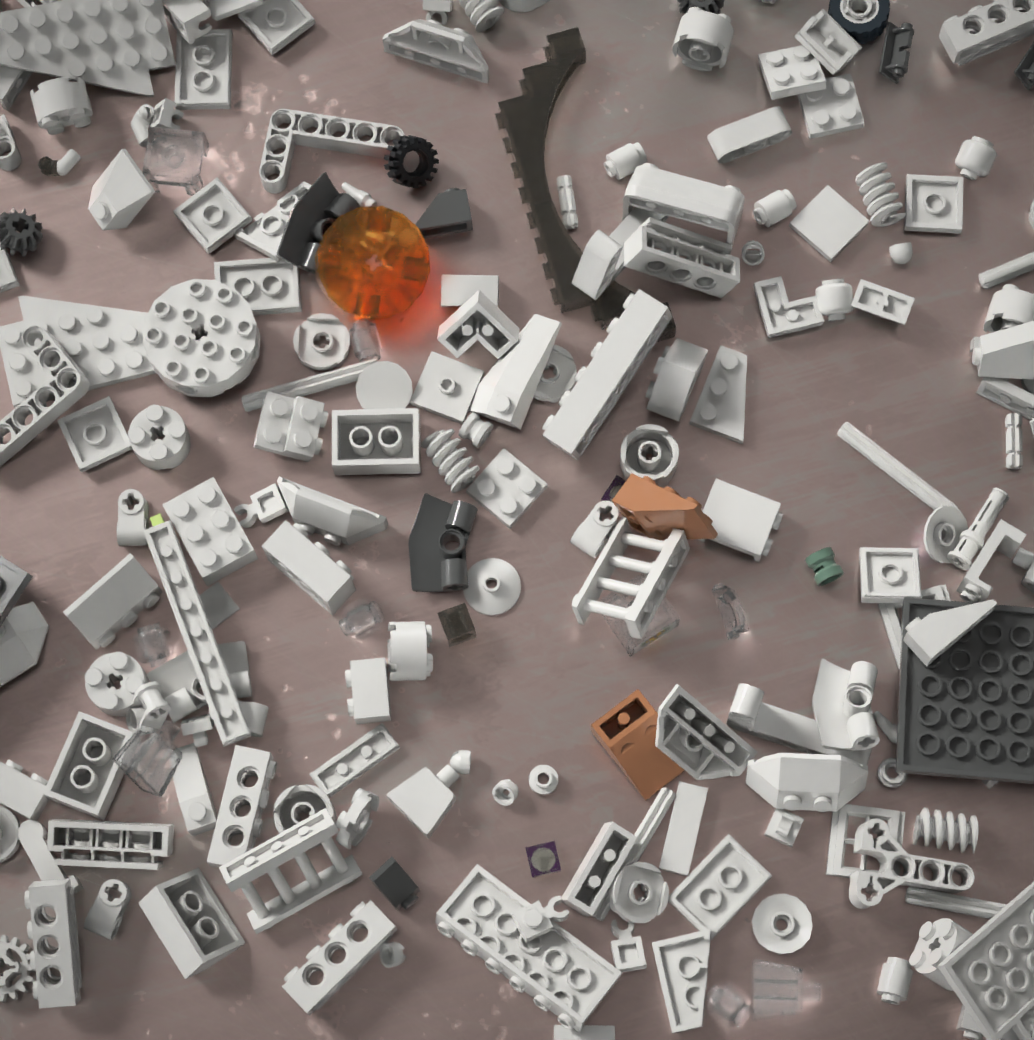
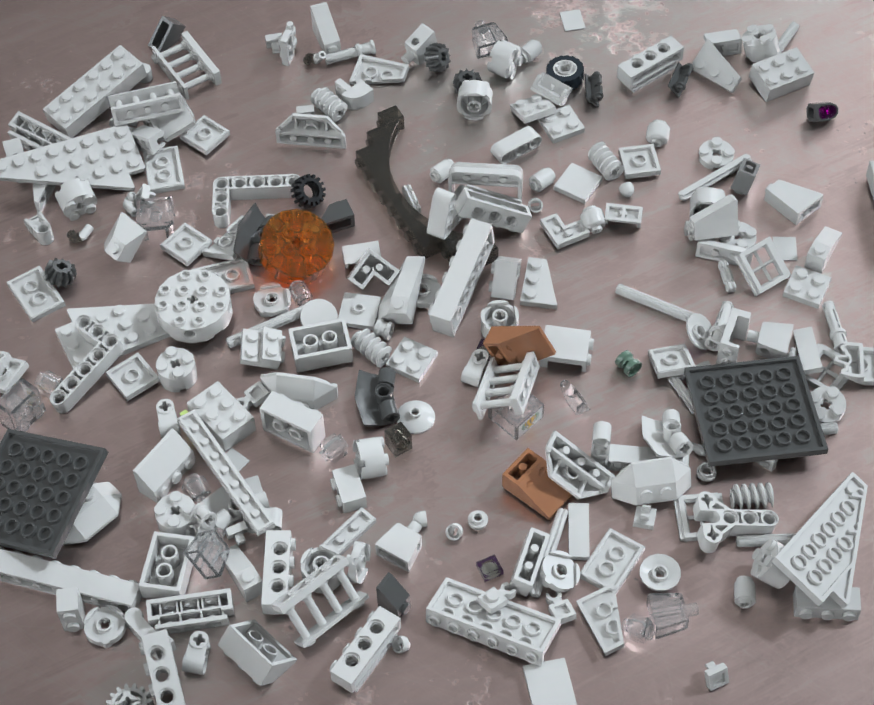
camera: 15 degrees left, 20 degrees down
white slope [903,599,997,666] -> none

